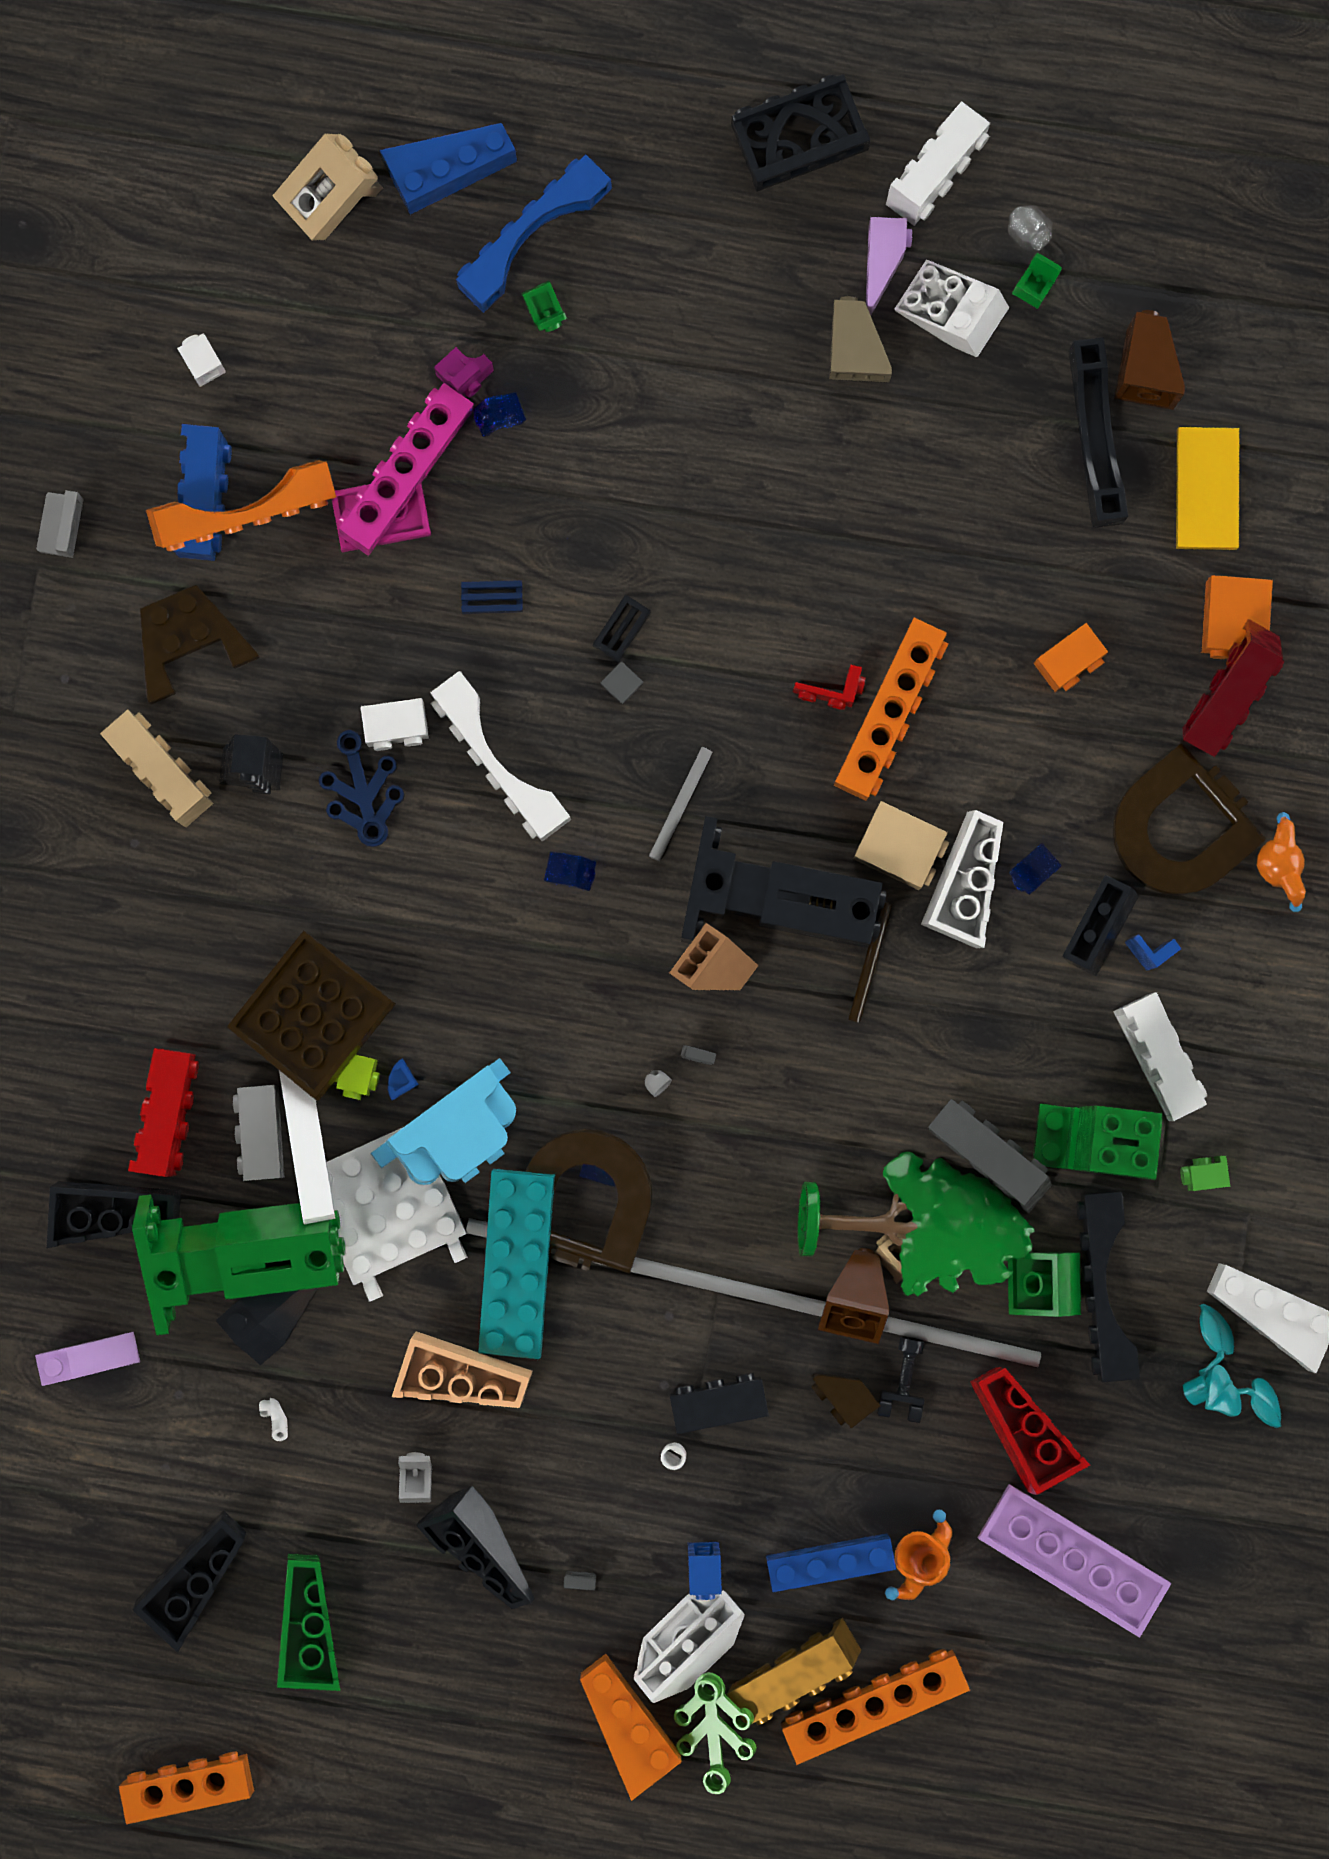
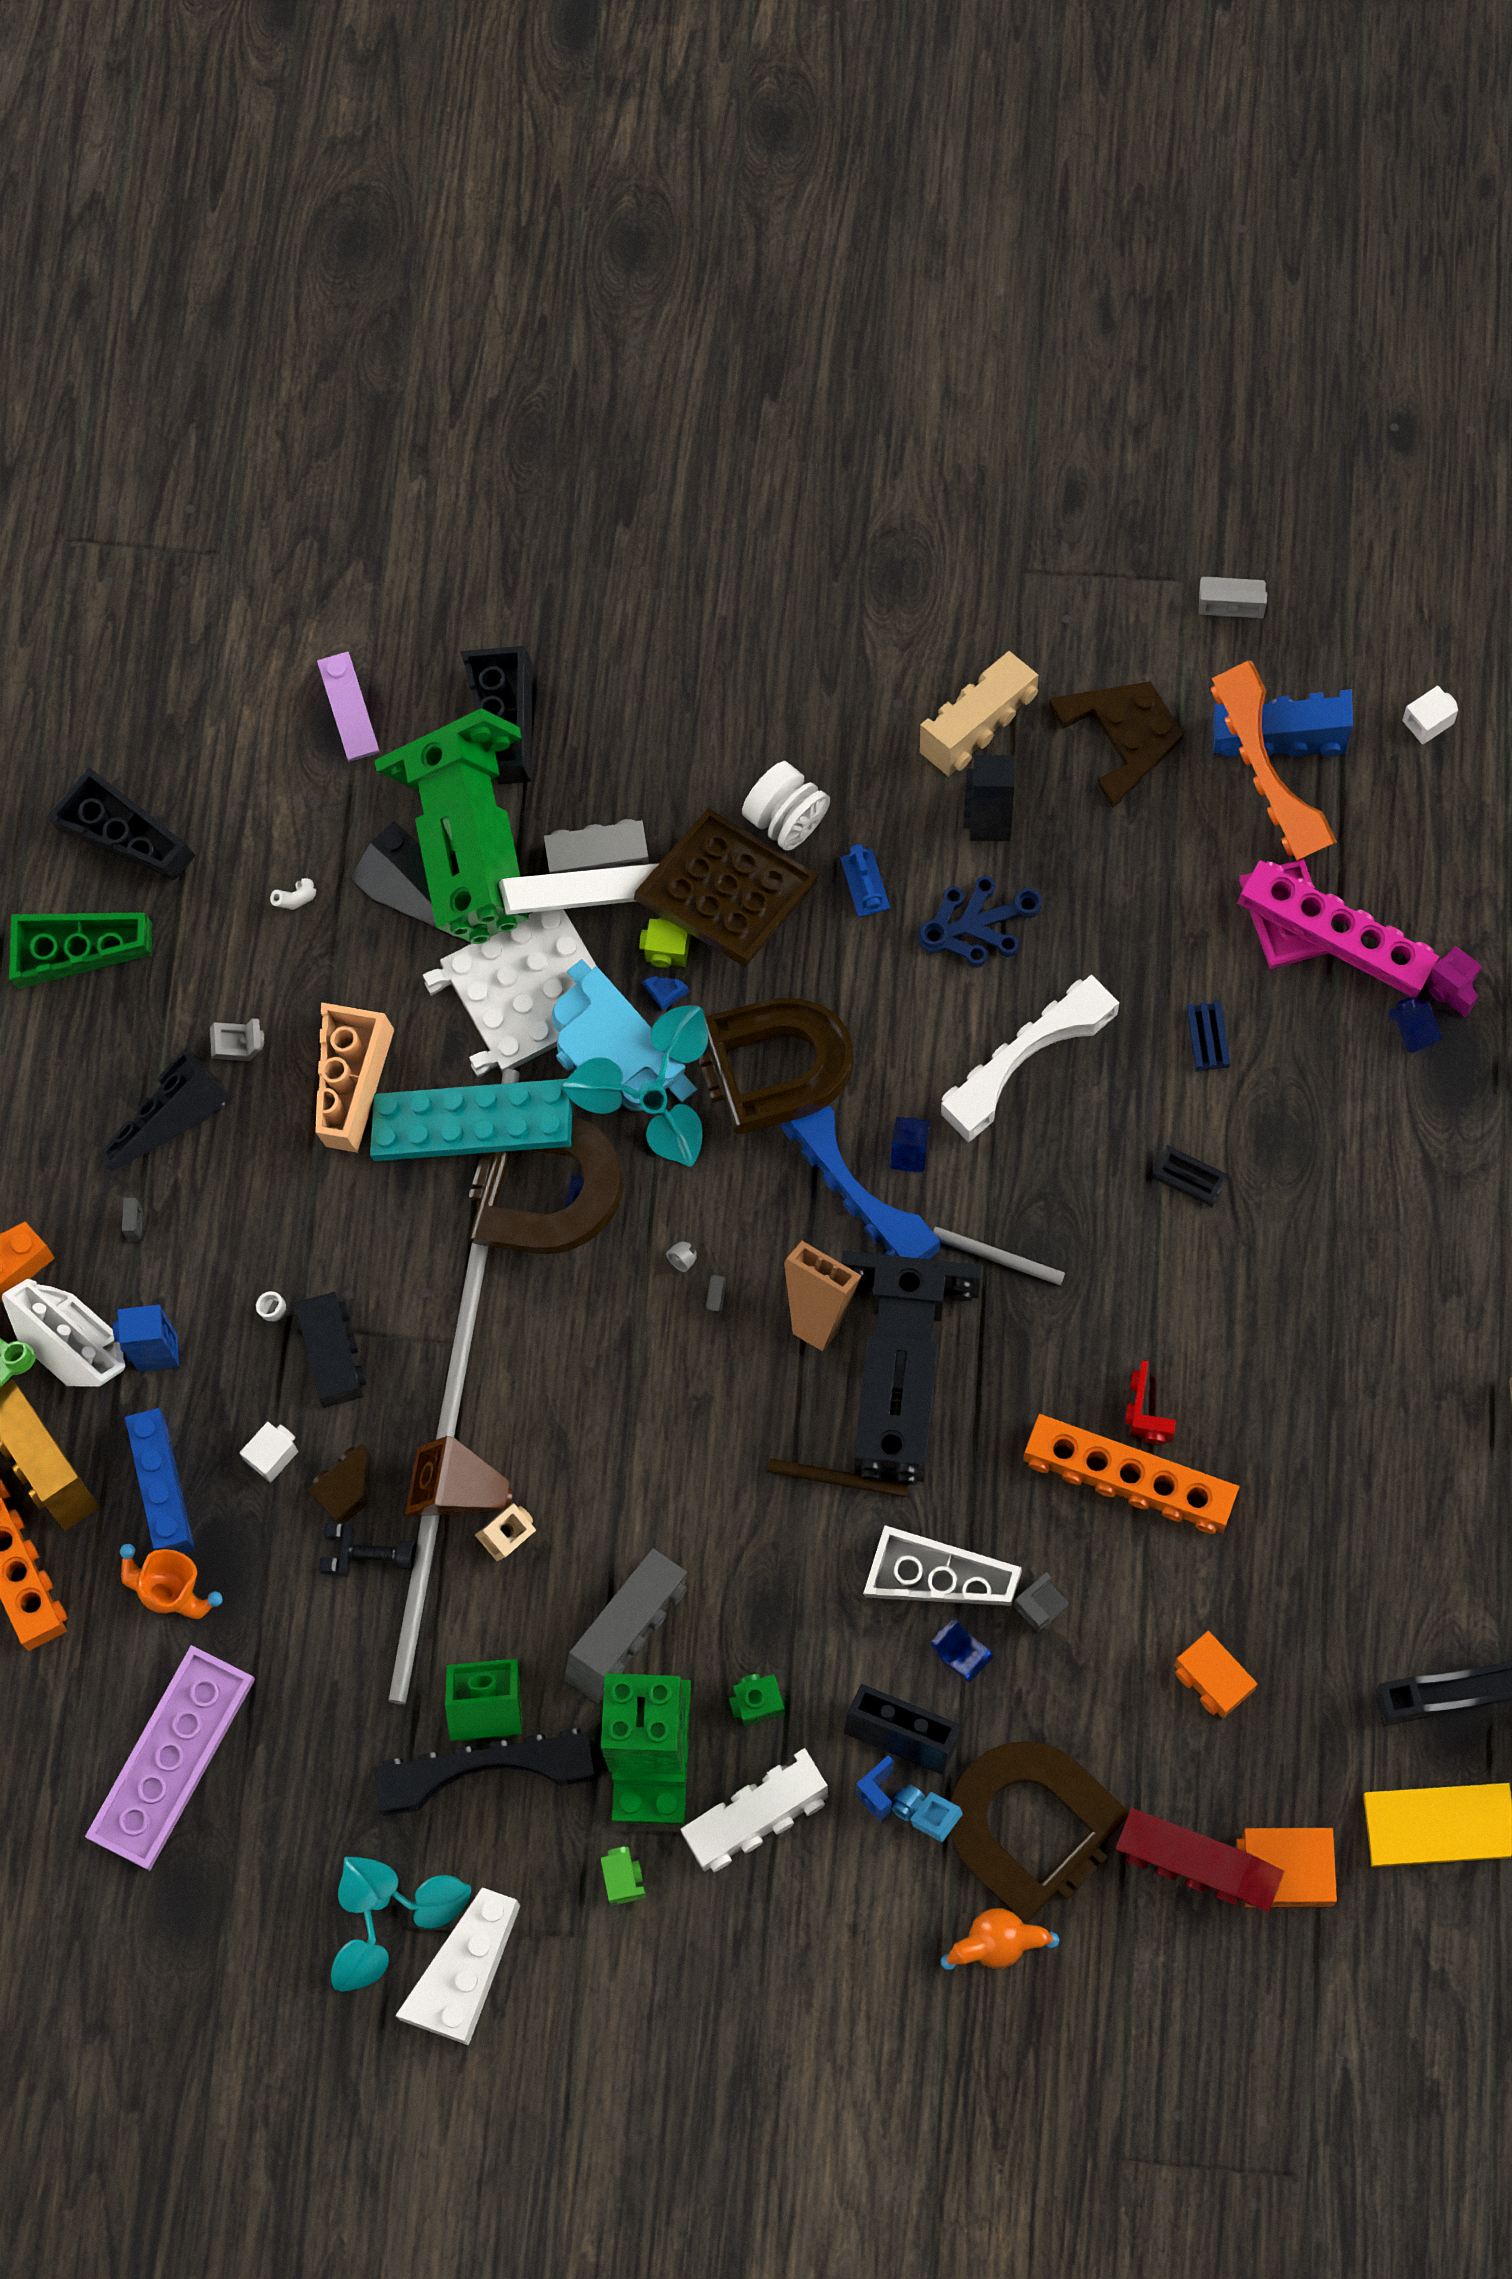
camera: 90 degrees right, 15 degrees down
red wedge [128,1048,199,1177] -> none
white brick [361,698,429,751] -> none
dark grey tile [600,661,643,705] -> none
green plant [797,1152,1034,1297] -> none
tan brick [853,801,949,890] -> none
red wedge [970,1367,1090,1495] -> none
none -> white brick [240,1421,298,1483]
none -> teal plant [562,1006,708,1167]
none -> dark brown piece [698,998,854,1134]
none -> green brick [729,1674,785,1727]
none -> white wheel [742,761,830,851]
none -> blue arch [780,1105,940,1259]
none -> blue hinge [840,844,890,917]
none -> dark azure plate [891,1785,963,1842]
none -> dark grey panel [1014,1572,1068,1633]

